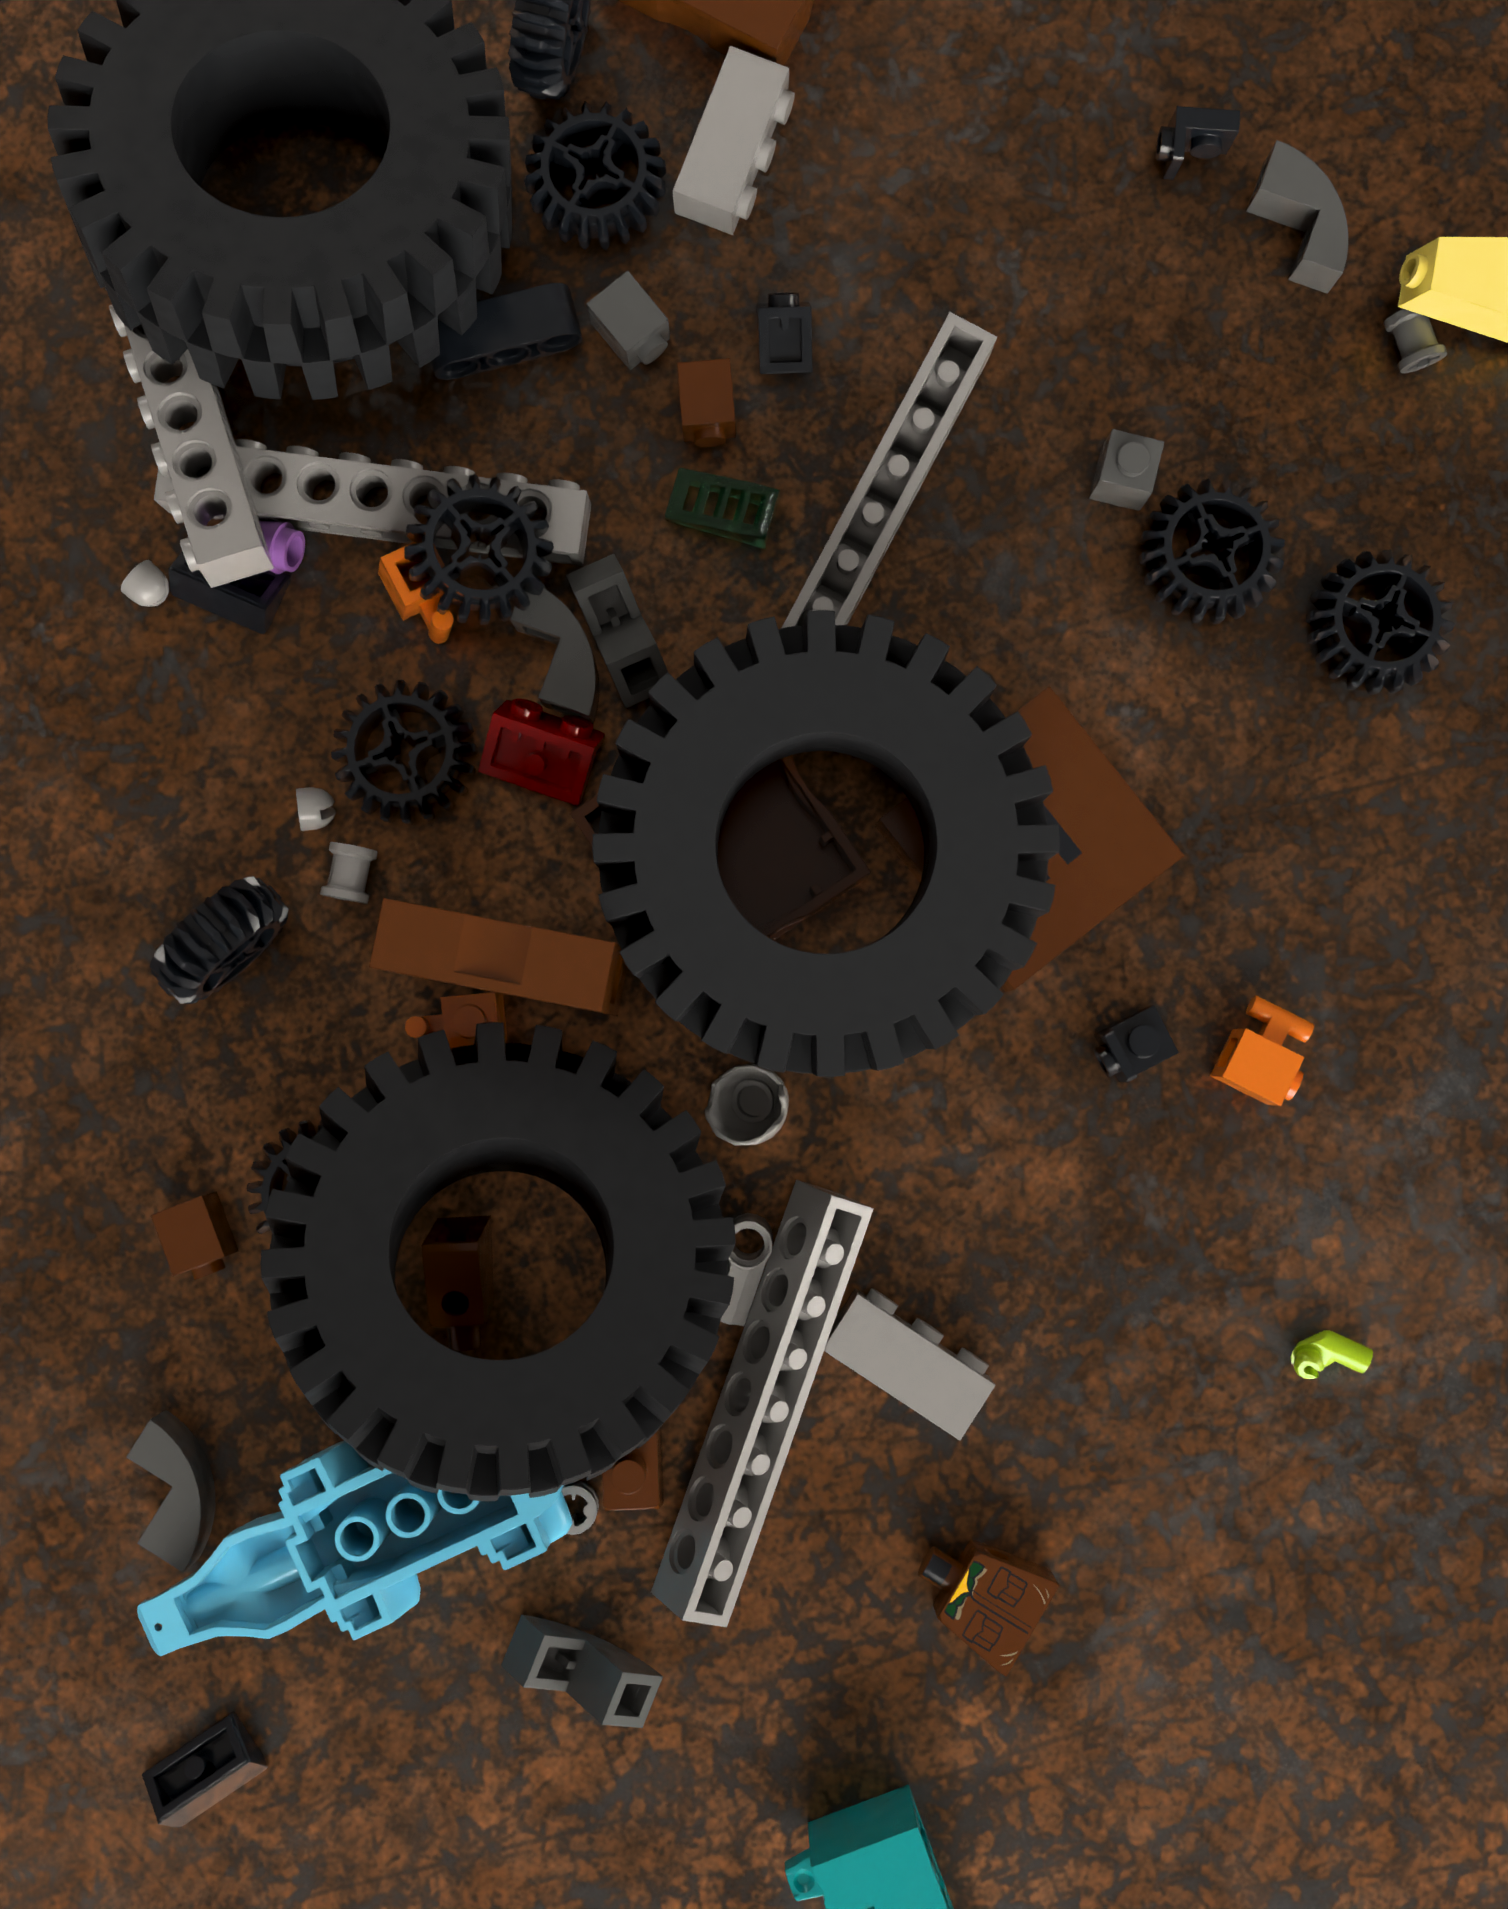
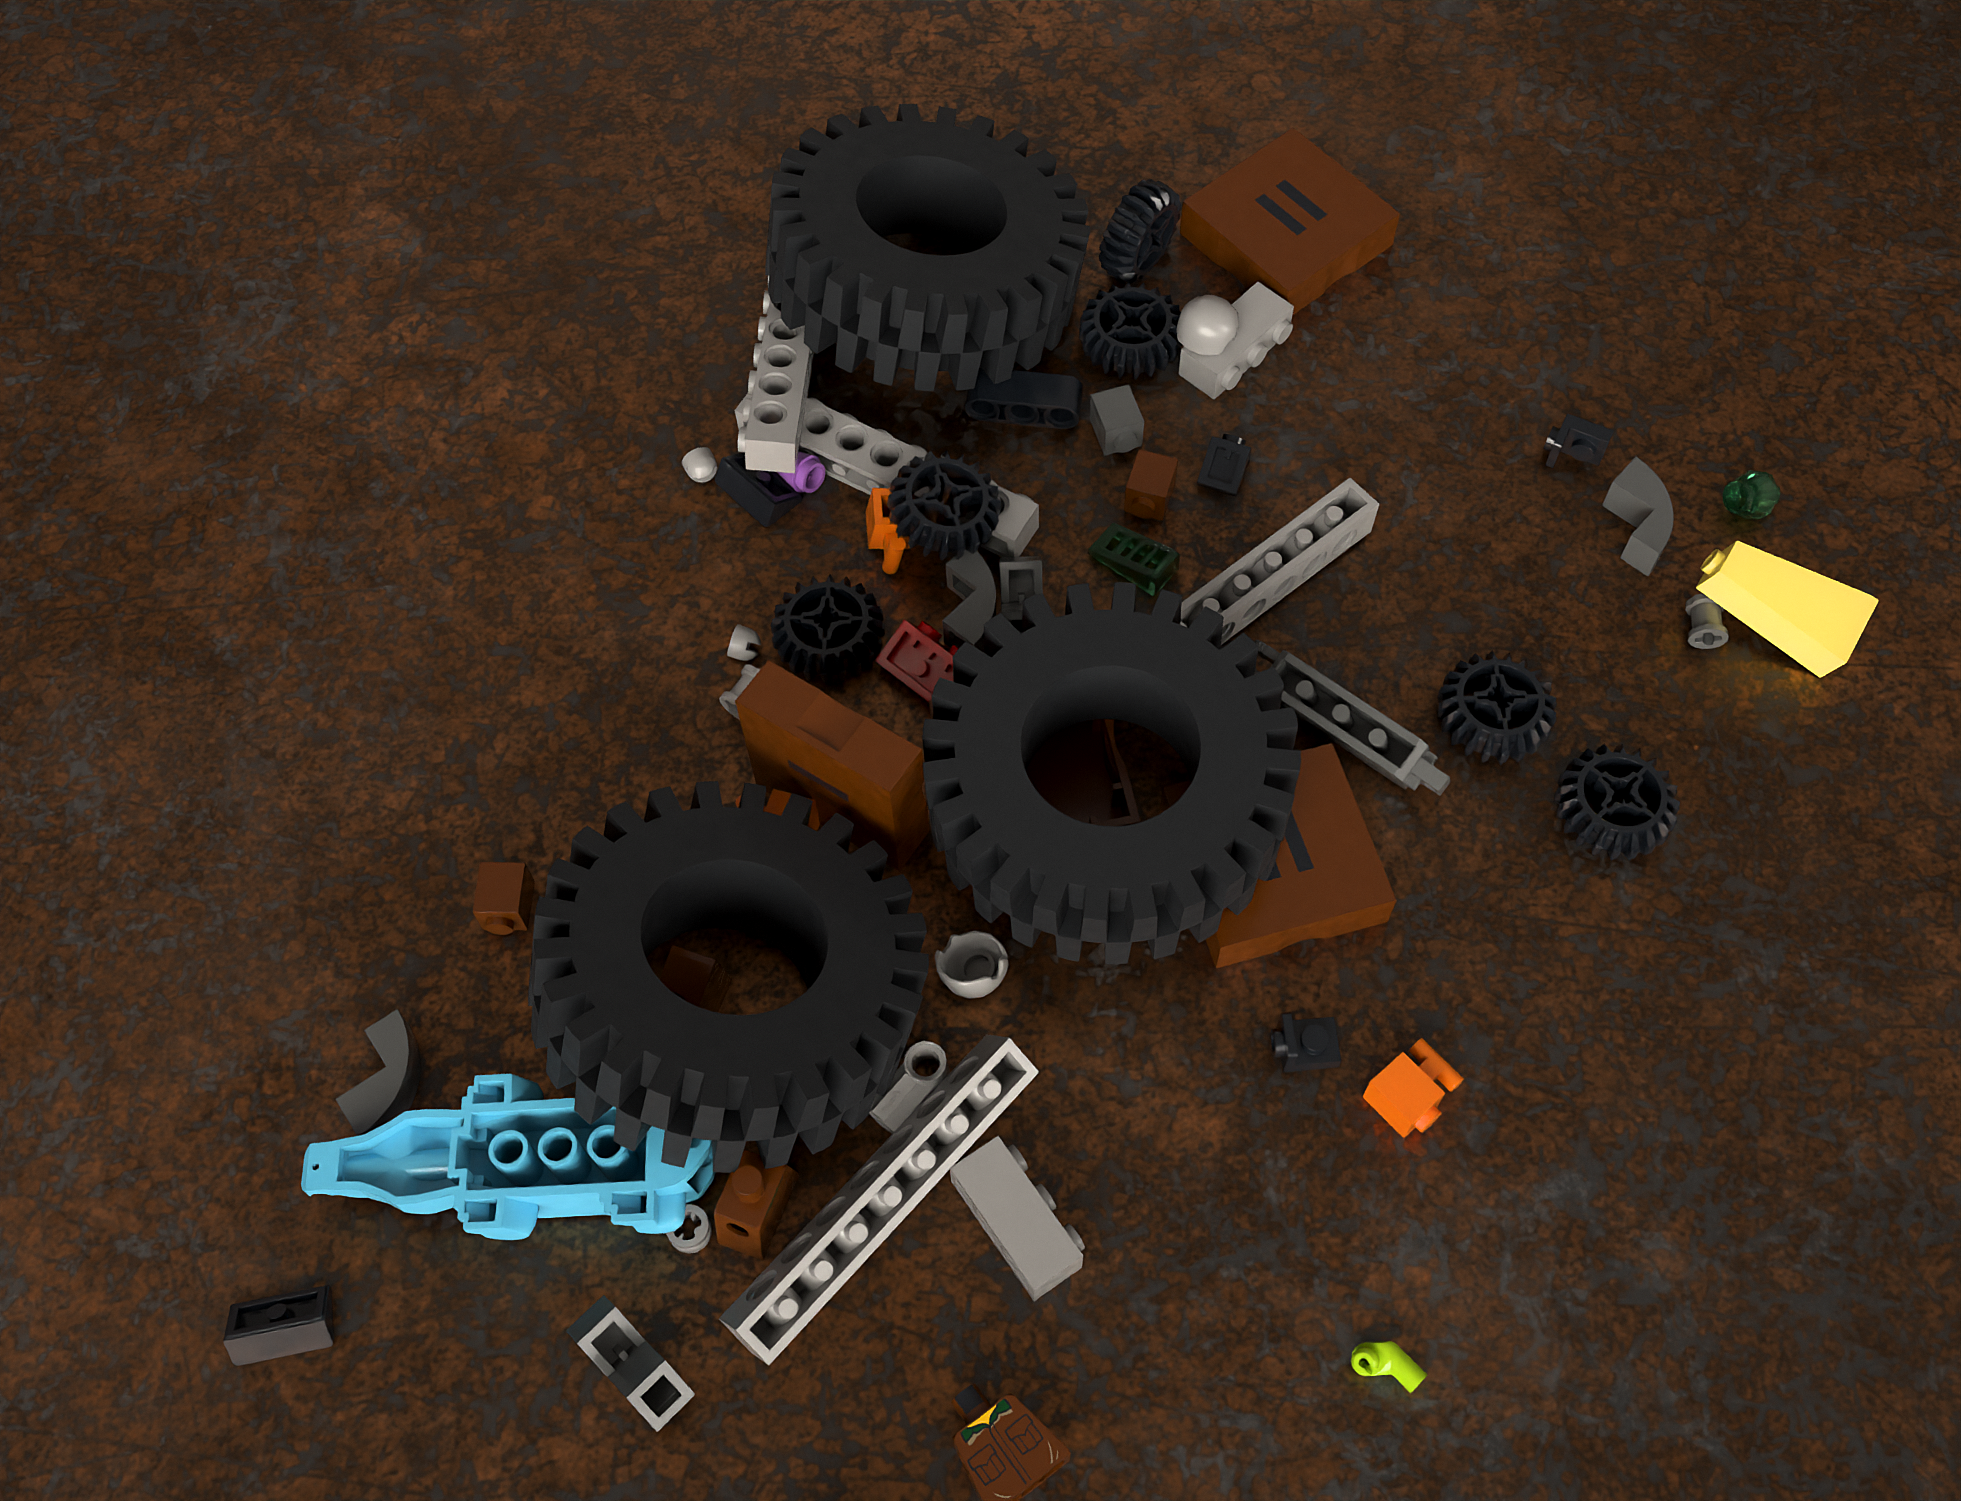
camera: 25 degrees right, 25 degrees down
black gear [150,876,288,1004] -> none
dark grey brick [1089,429,1164,511] -> none
none -> light grey hair [1176,295,1239,355]
none -> dark grey hinge [1254,640,1451,796]
none -> clear green rock [1723,470,1780,520]

